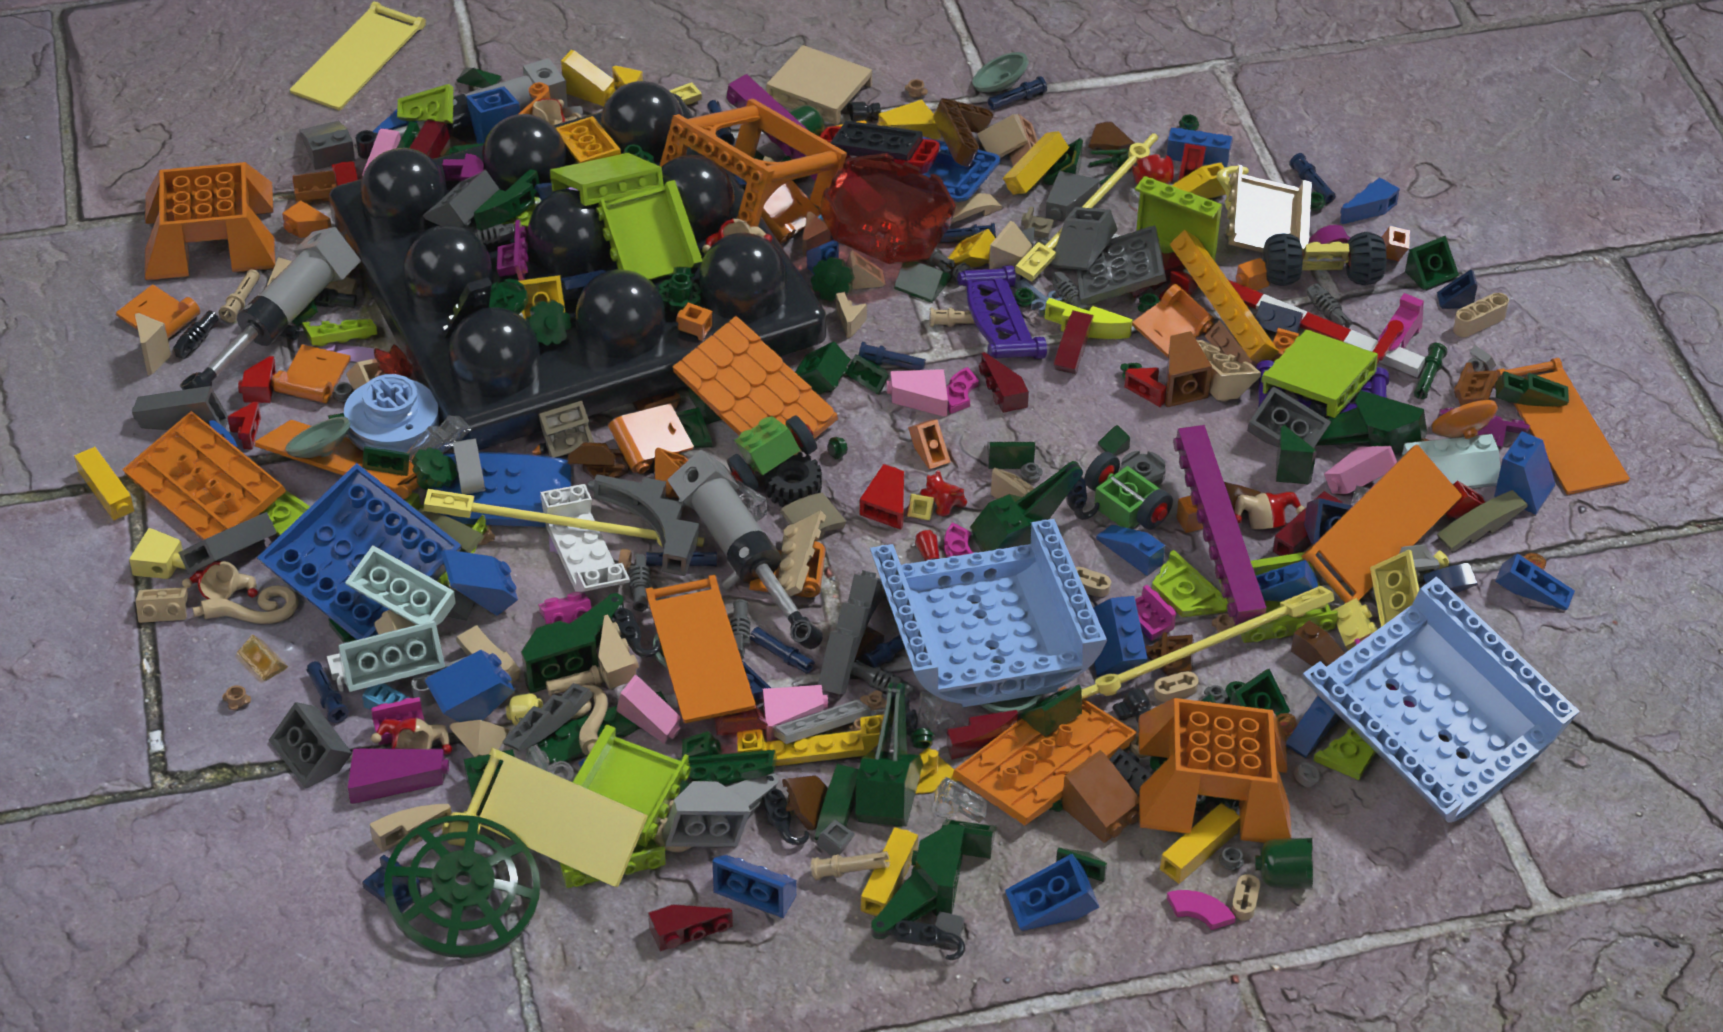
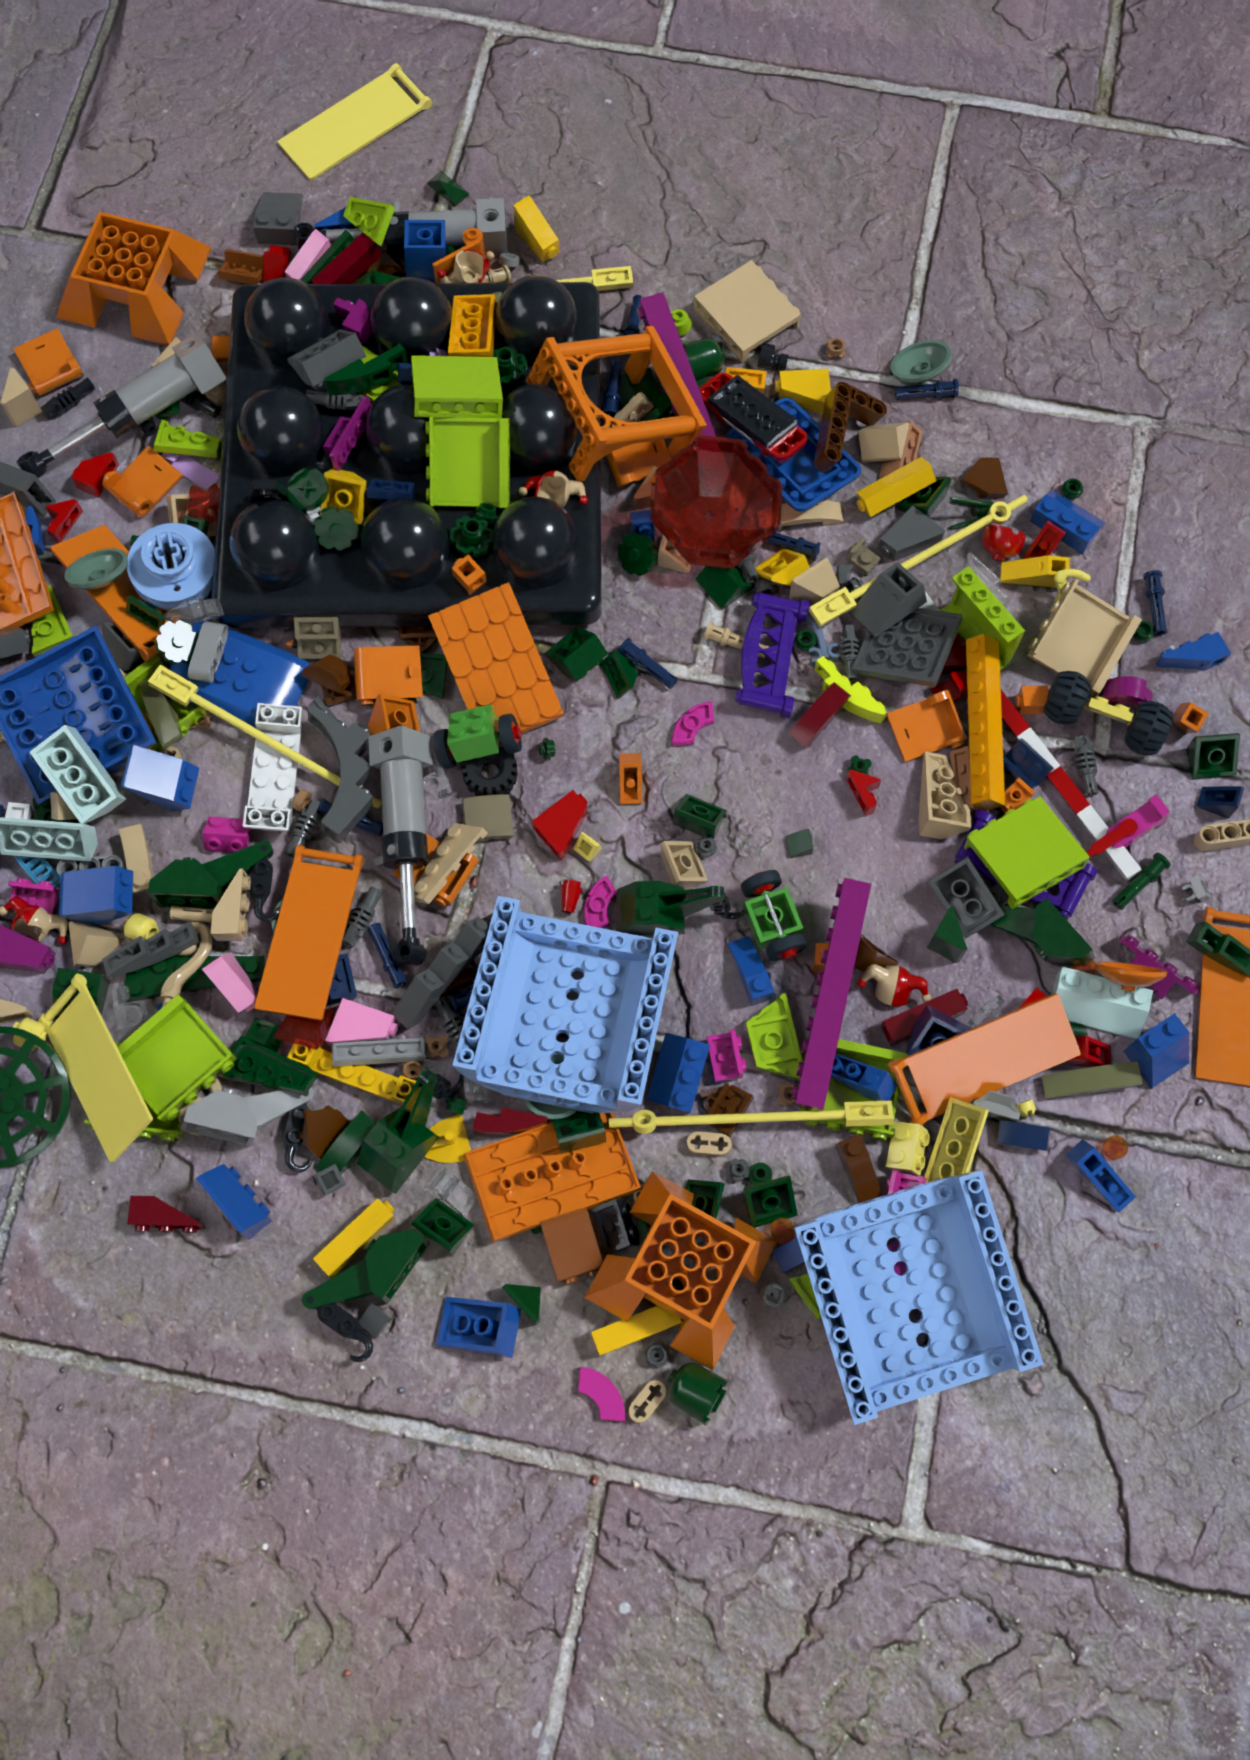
camera: 25 degrees right, 25 degrees up
tan pin [218,269,260,323] -> none
orange slope [282,200,332,238] -> none
dark grey plate [332,382,354,403] -> none
yellow slope [612,66,643,89] -> none
tan pin [811,851,890,880] -> none
tan slope [836,292,867,338] -> none
bright pink slope [886,369,948,416] -> none
red animal [920,470,967,517] -> none
dark red slope [978,352,1029,413] -> none
tan beam [1075,567,1111,597] -> none
black piece [1112,688,1151,723] -> none
dark grey plate [1120,451,1166,486] -> none
dark green plate [1138,294,1160,312] -> none
dark orange slope [1165,331,1212,408] -> none
bright pink slope [1324,446,1397,494] -> none
dark orange bracket [1454,362,1498,406] -> none

